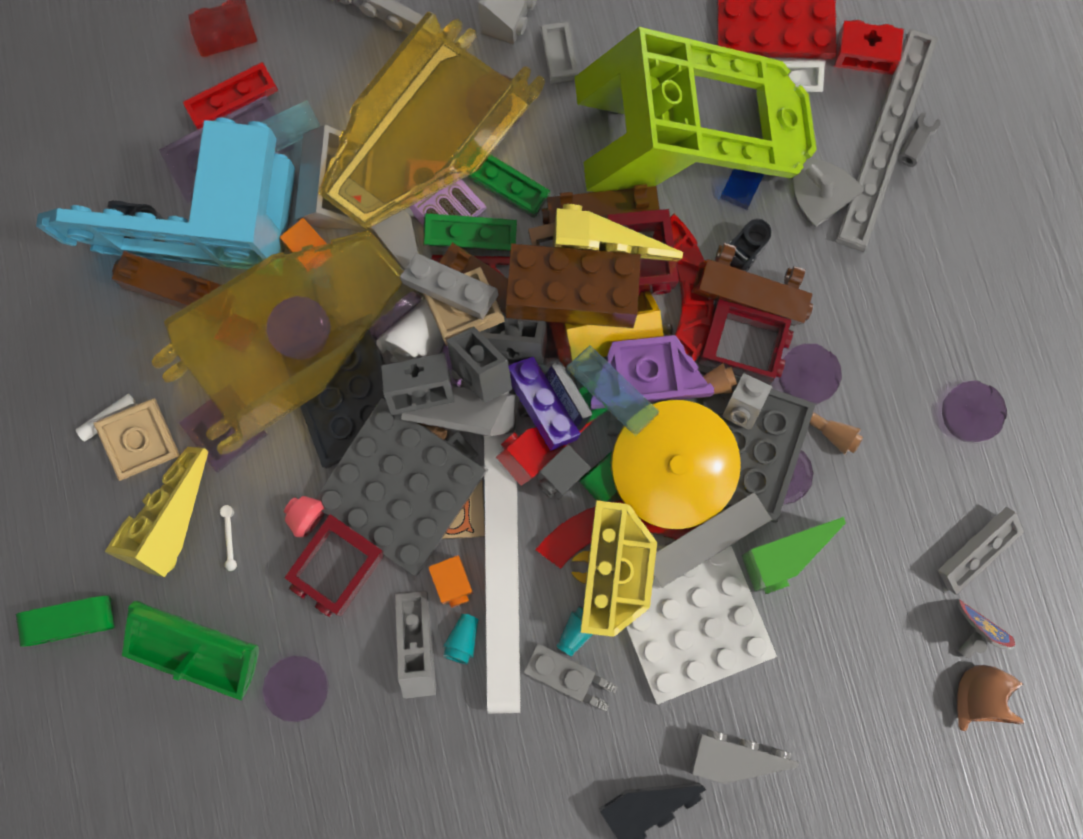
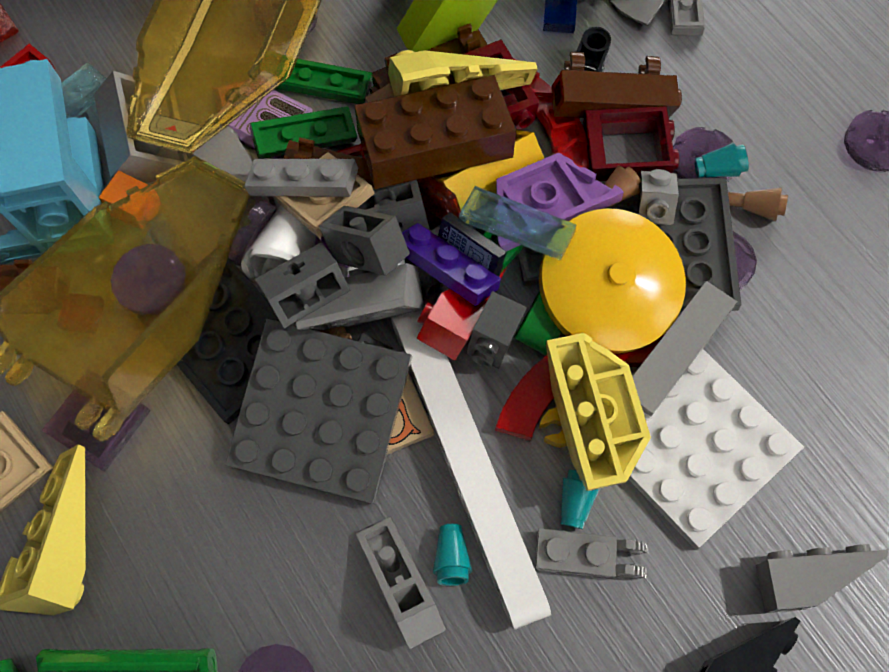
camera: 20 degrees left, 10 degrees down
white hinge [220,505,237,571] -> none
coral cone [283,496,325,537] -> none
dark red window [284,514,385,617] -> none
orange brick [428,555,474,608] -> none
bright green slope [741,517,846,594] -> none
none -> teal cone [694,143,749,178]

